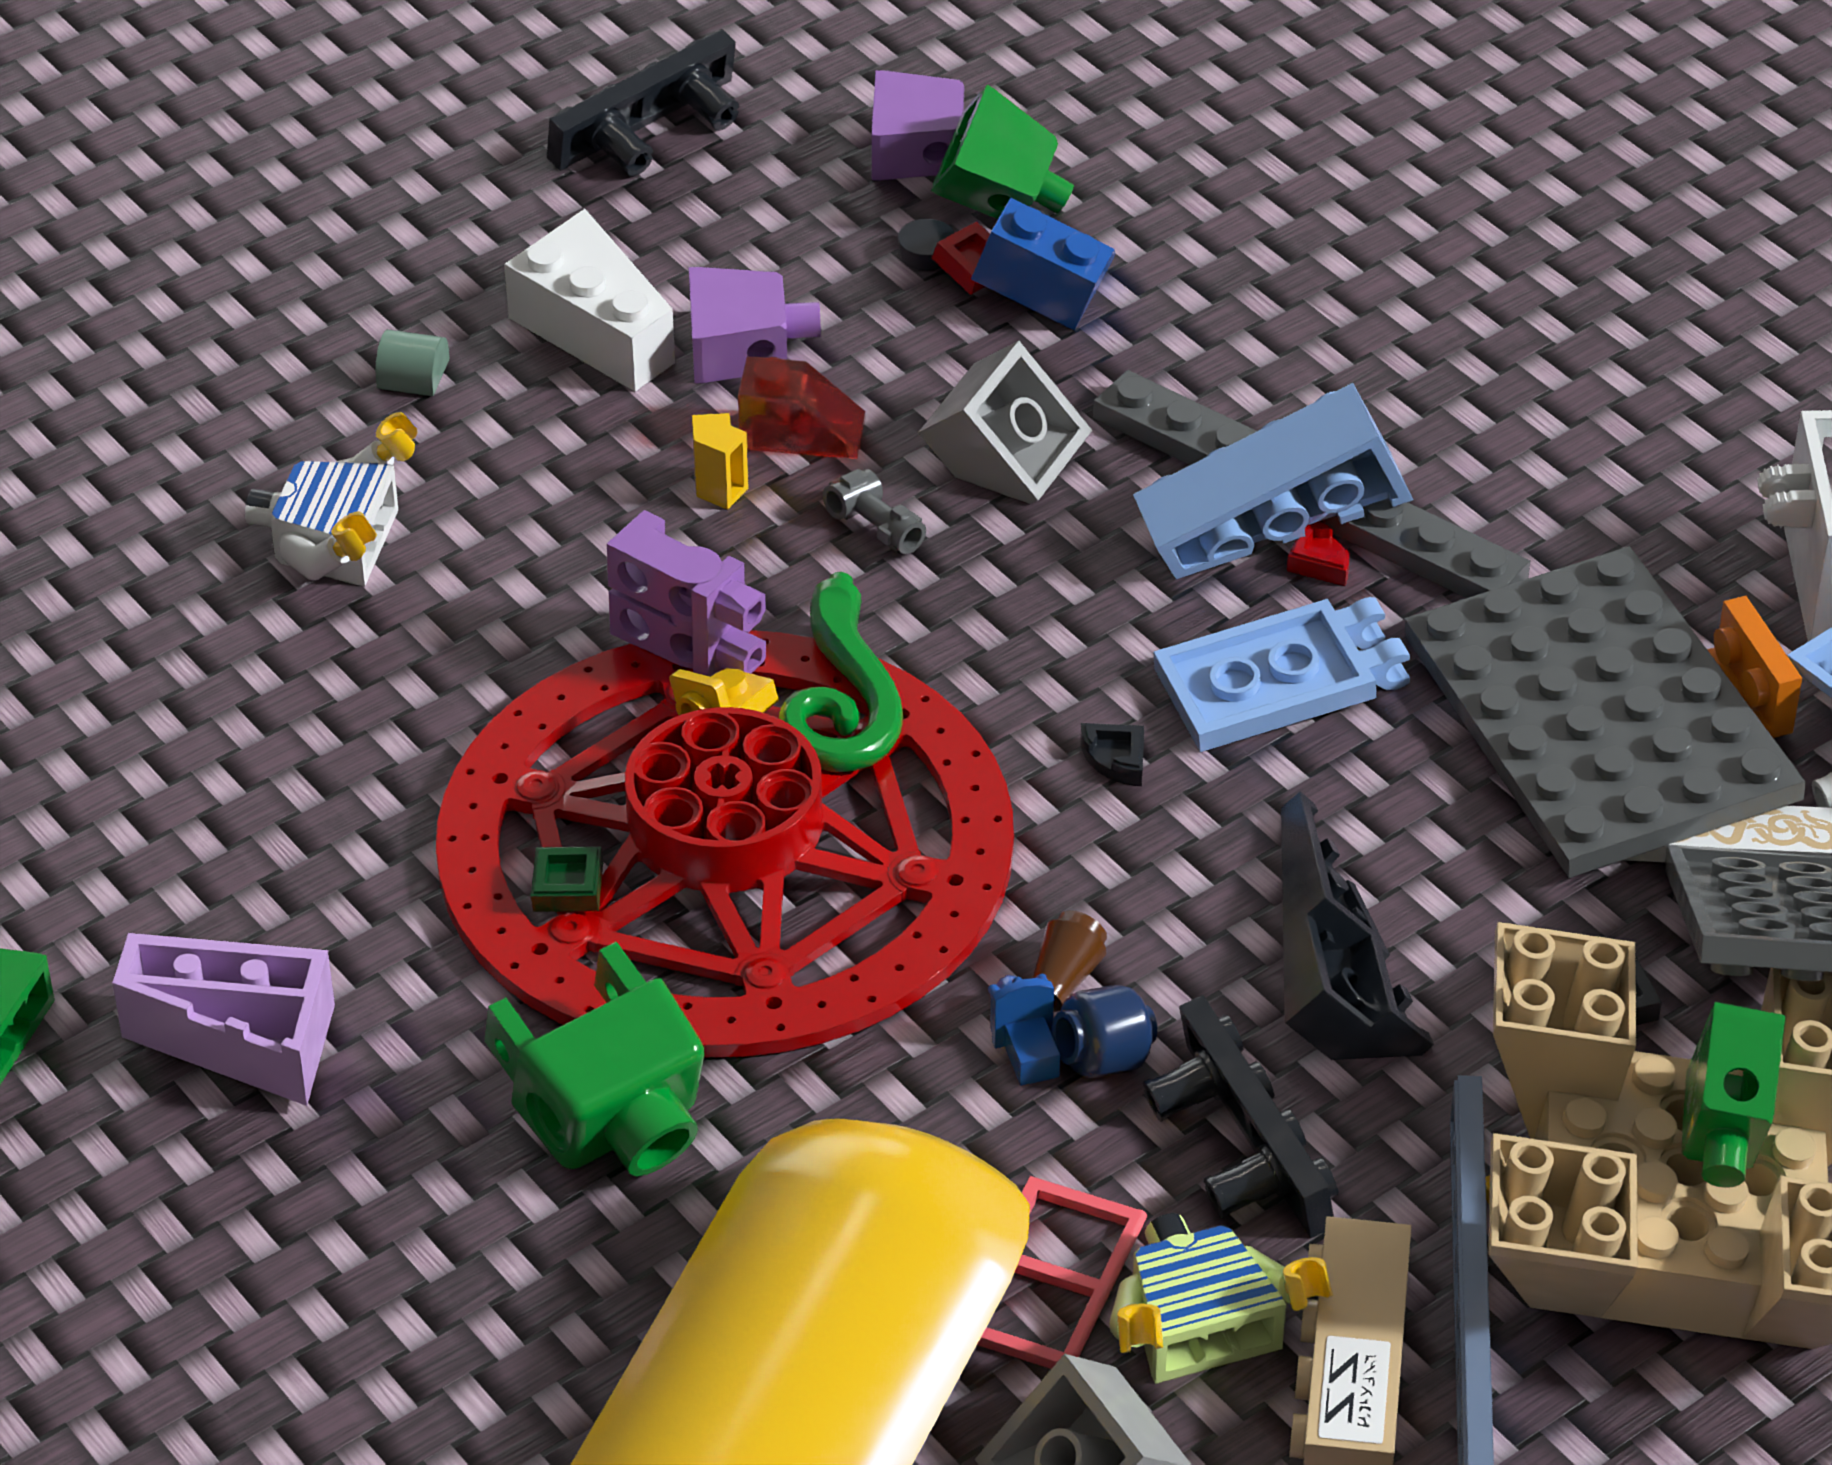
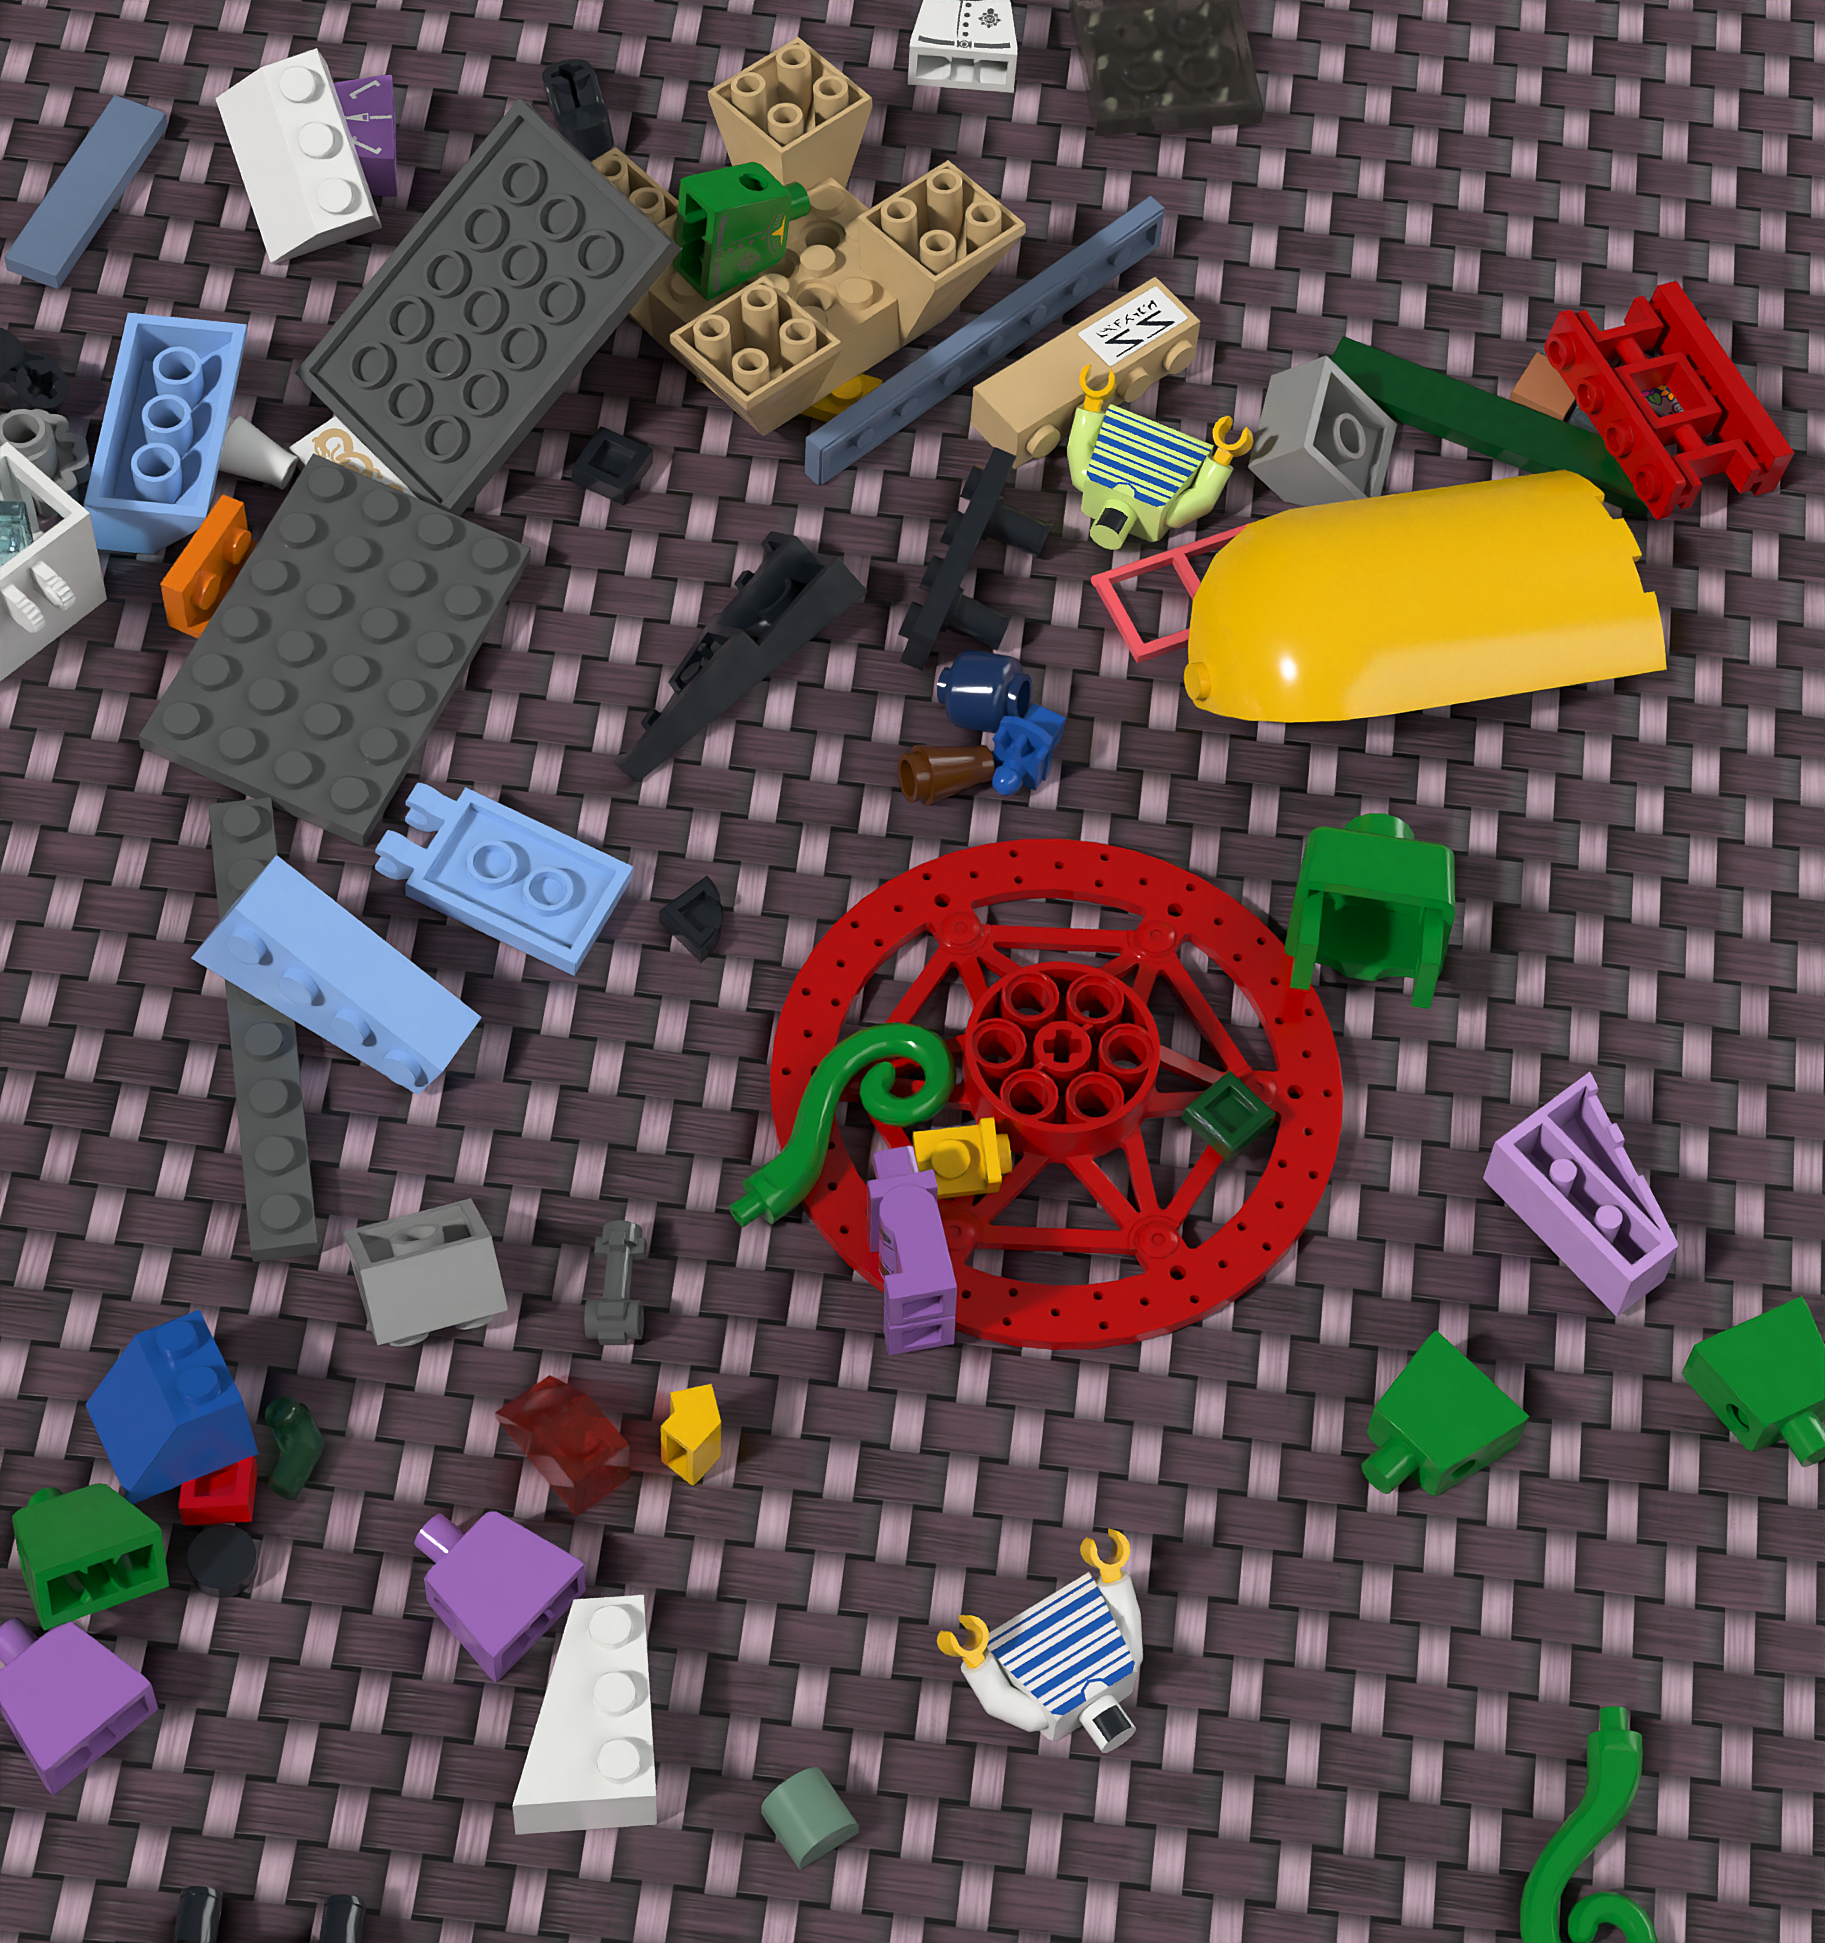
camera: 140 degrees left, 15 degrees up
none -> clear green arm [265,1395,324,1500]
none -> green torso [1361,1330,1529,1496]

